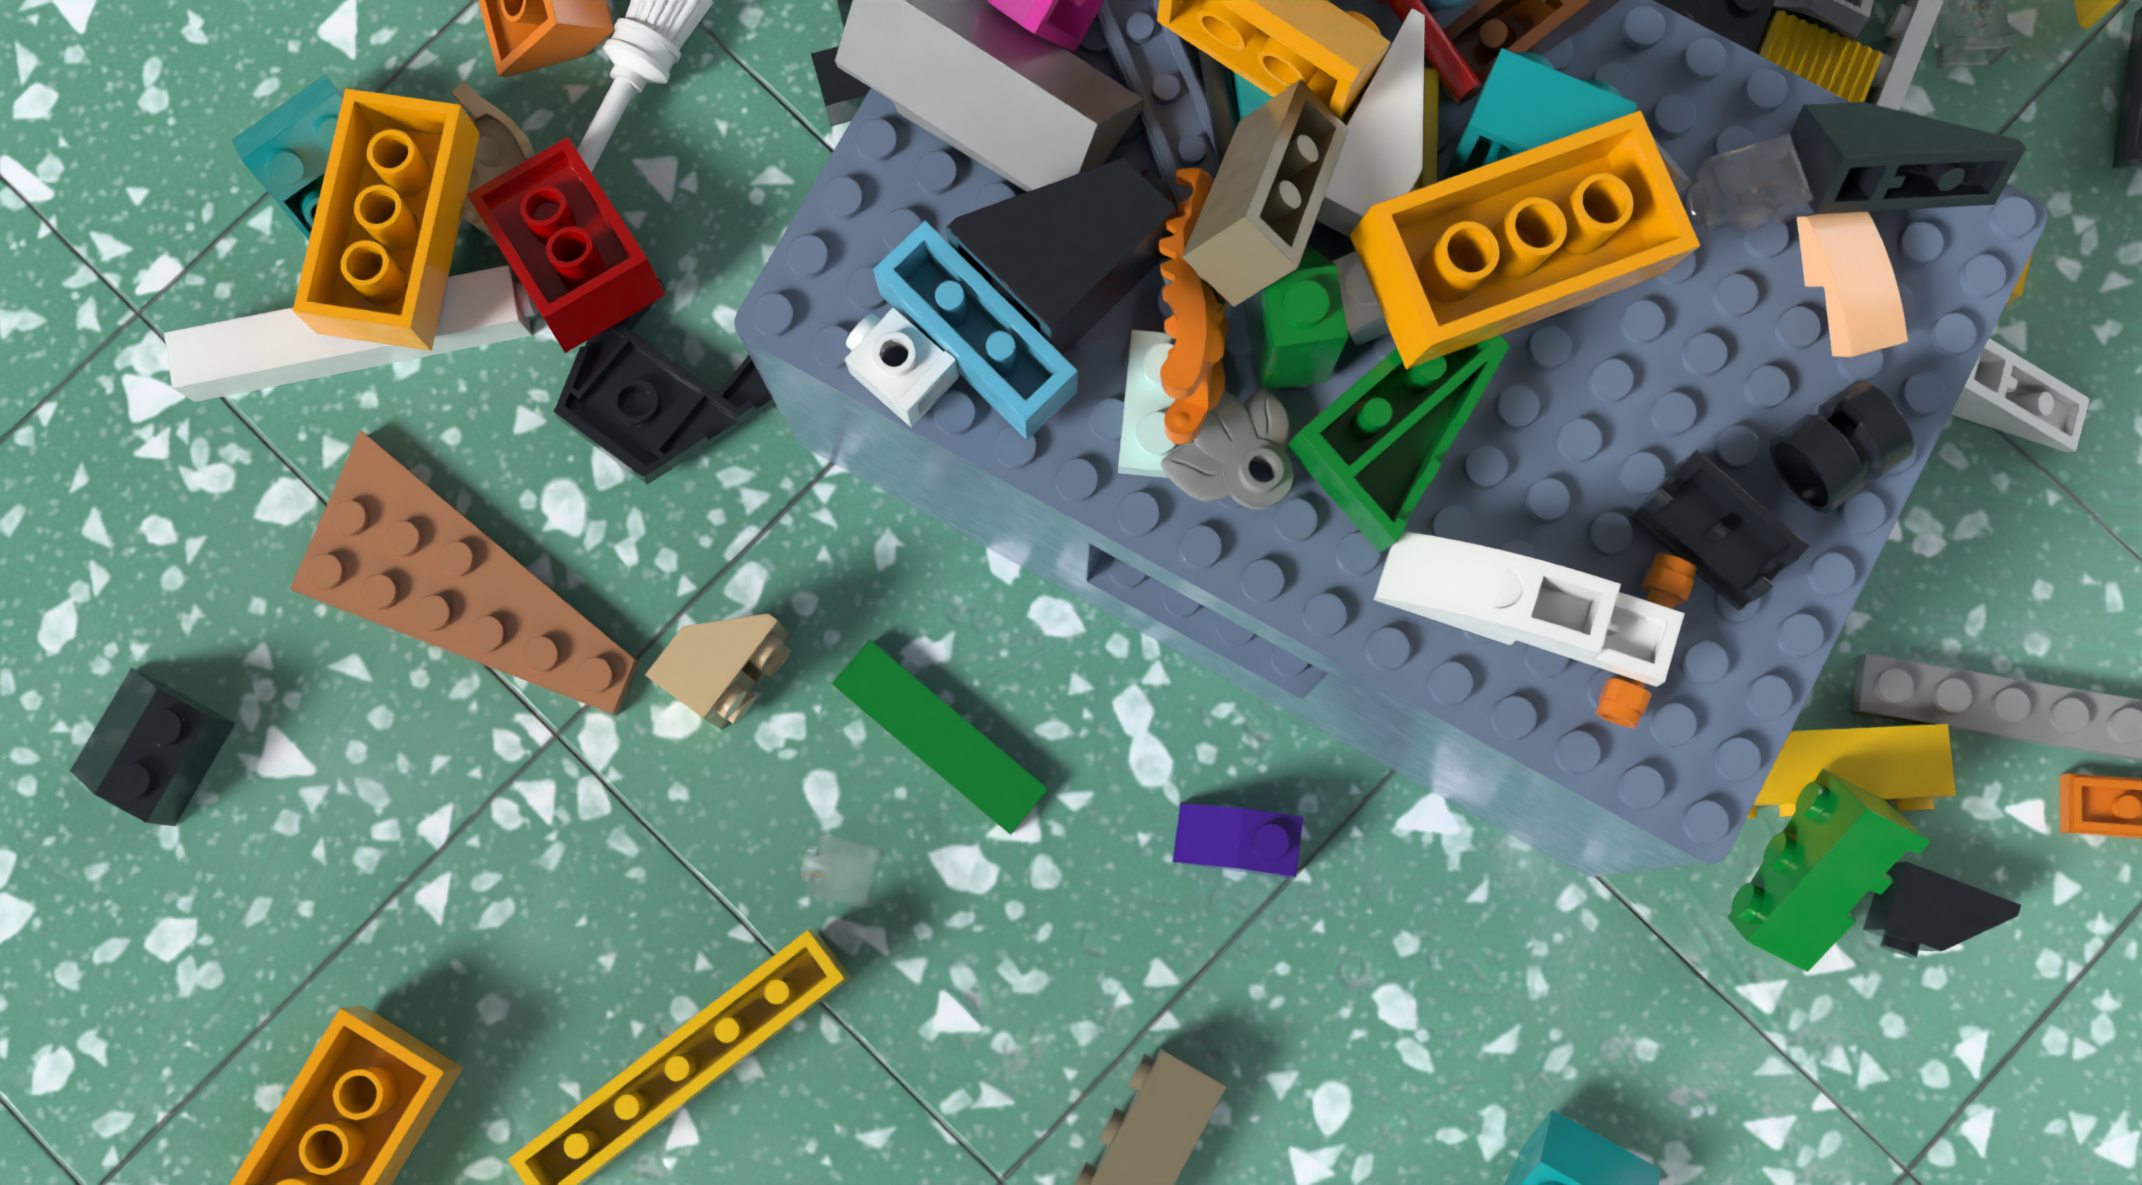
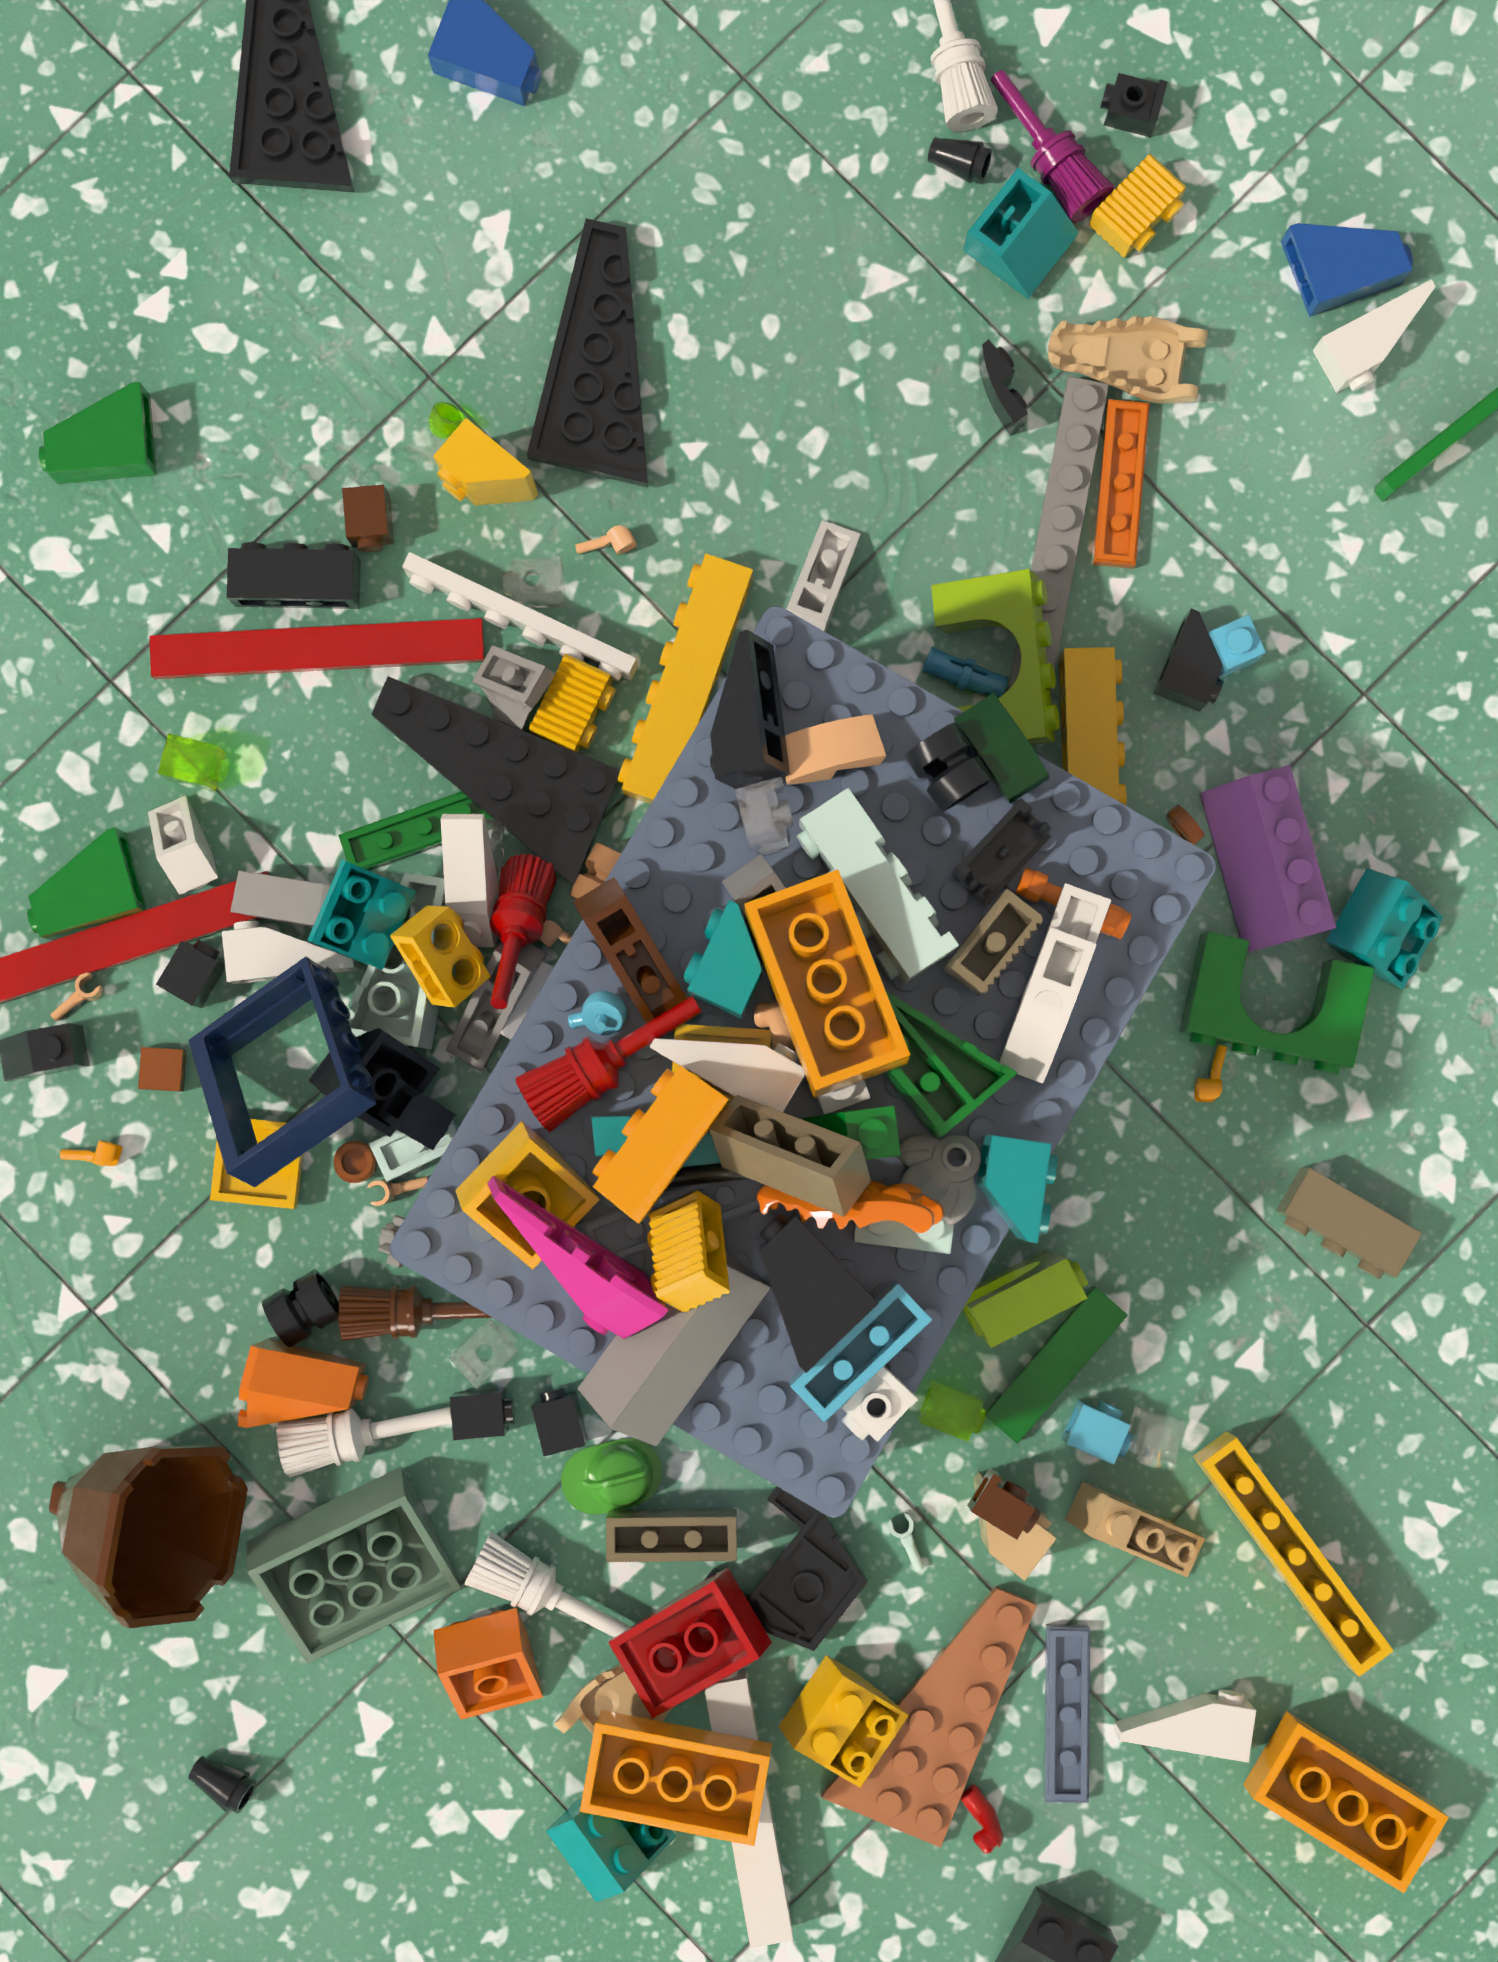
camera: 85 degrees left, 5 degrees up
dark purple slope [1172,803,1303,879] -> none
green wedge [1728,768,1931,972] -> none
none -> bright green piece [561,1438,662,1515]
none -> light nougat hand [575,525,637,555]
none -> dark tan brick [606,1509,737,1562]
none -> yellow brick [647,1190,730,1312]
none -> yellow slope [778,1655,909,1788]
none -> light aqua wedge [797,788,959,984]
none -> light aqua hand [888,1513,924,1572]
none -> clear neon green brick [917,1378,987,1442]
none -> dark azure pin [922,647,1009,698]
none -> lime arch [931,569,1060,745]
none -> dark tan brick [943,889,1043,996]
none -> dark green slope [954,693,1050,804]
none -> red arm [960,1784,1004,1854]
none -> lime arch [963,1250,1089,1349]
none -> reddish brown brick [967,1467,1041,1540]
none -> teal slope [976,1135,1058,1243]
none -> sand blue tile [1044,1624,1090,1803]
none -> medium azure brick [1061,1400,1132,1465]
none -> tan slope [1065,1481,1205,1578]
none -> white slope [1113,1689,1256,1763]
none -> dark orange tile [1166,804,1205,845]
none -> green arch [1180,931,1374,1075]
none -> light orange hand [1194,1045,1228,1102]
none -> medium lavender slope [1199,765,1336,953]
none -> medium azure brick [1209,615,1266,678]

